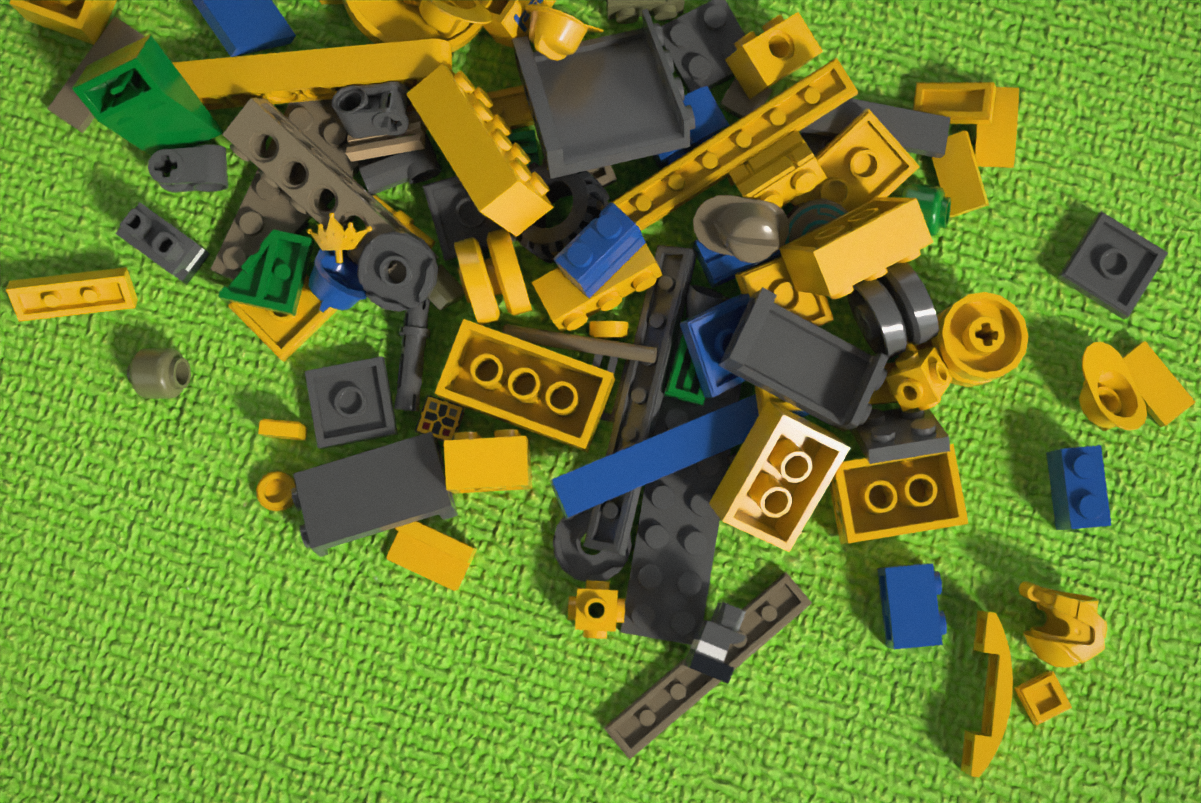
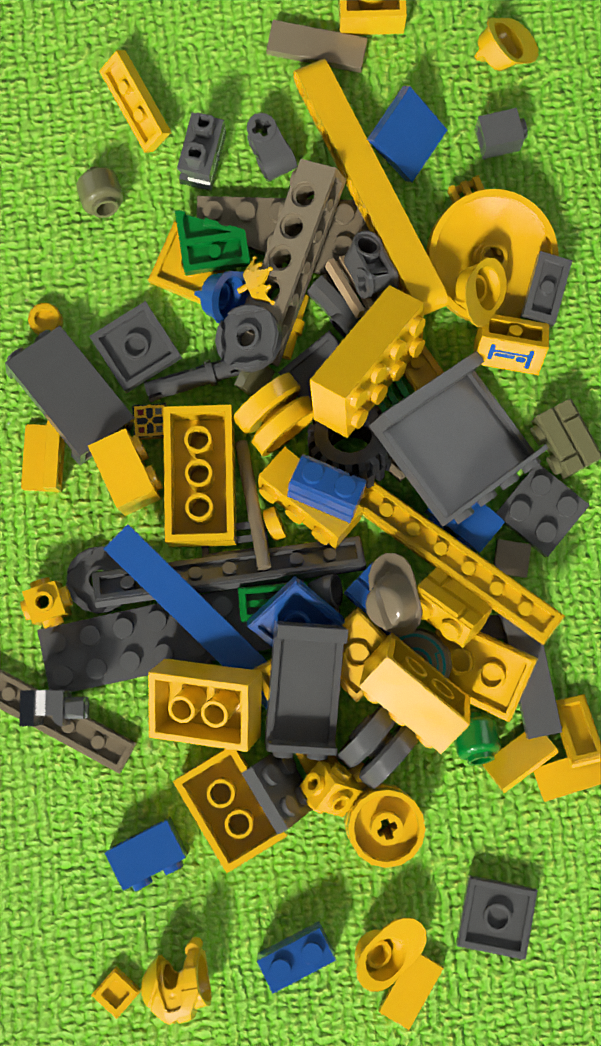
camera: 70 degrees right, 0 degrees up
green slope [72,34,223,158] -> none
yellow tile [258,419,308,441] -> none
yellow piece [525,4,604,61] -> none
yellow brick [725,12,823,99] -> none
yellow slope [961,611,1013,777] -> none

